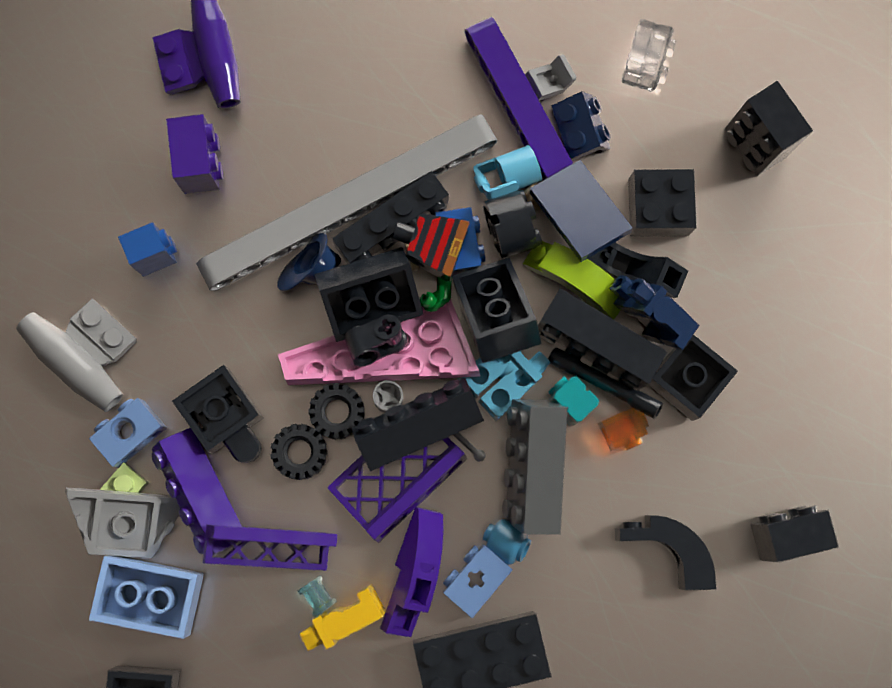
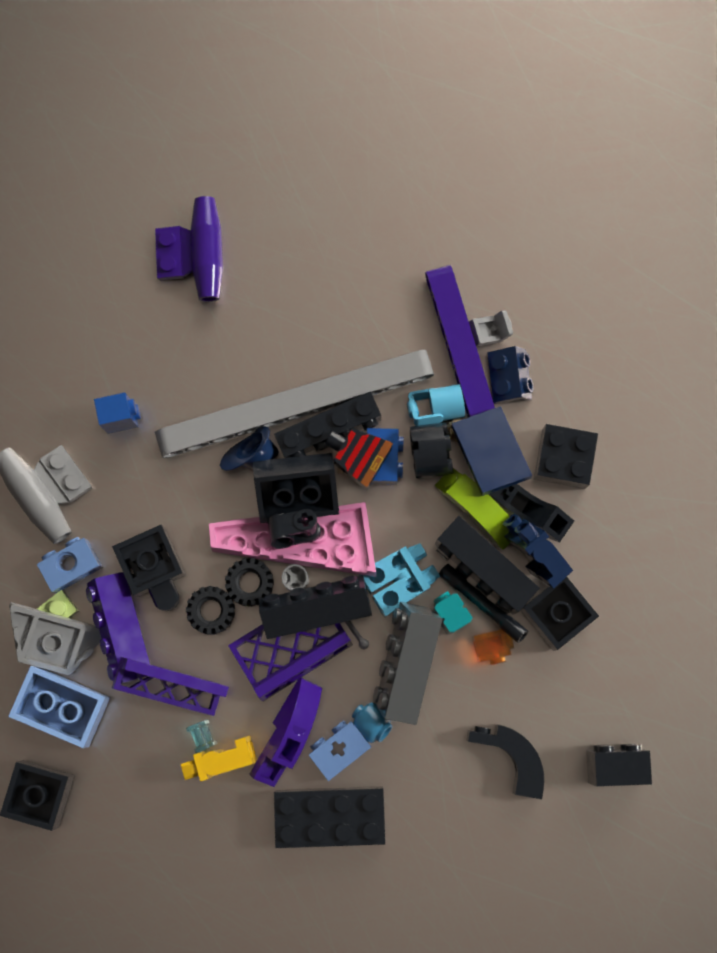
camera: 20 degrees right, 0 degrees up
dark purple brick [166,114,223,194] -> none
green arm [420,277,452,312] -> none
black brick [452,257,541,364] -> none
clear brick [621,19,676,92] -> none
black brick [724,81,813,176] -> none

